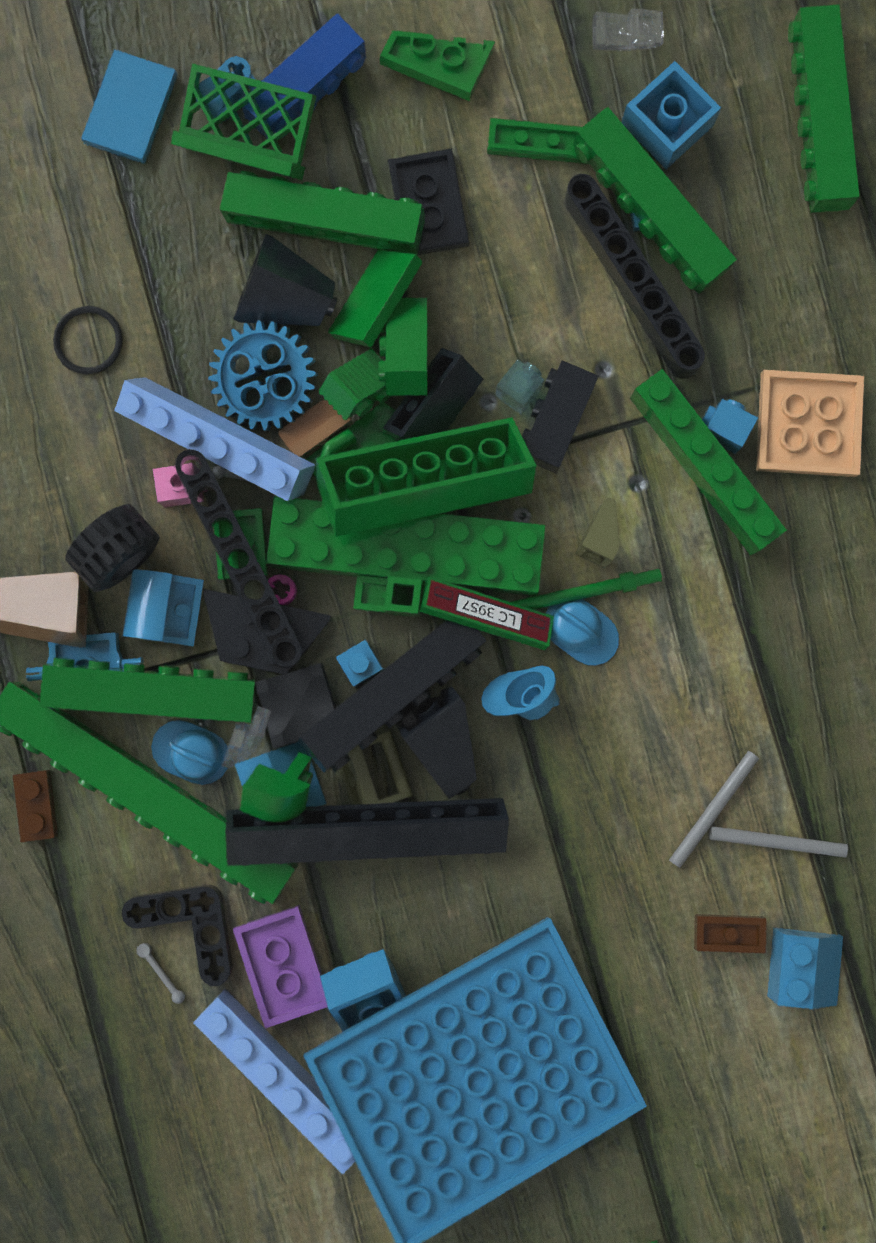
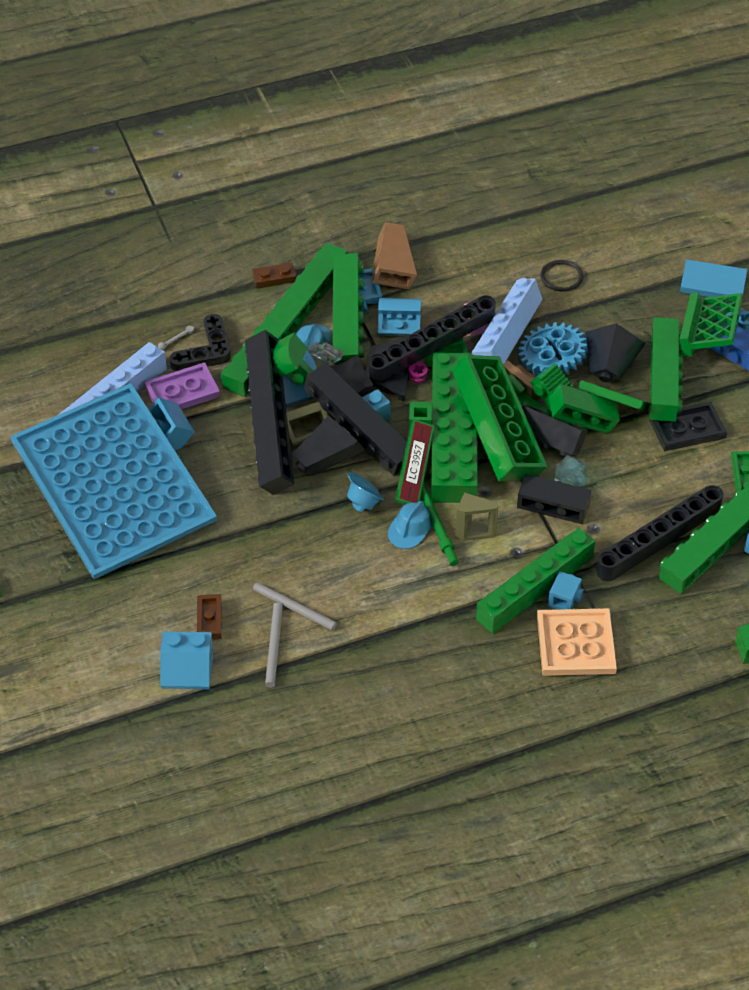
camera: 80 degrees right, 35 degrees down
black tyre [65,504,160,592] -> none

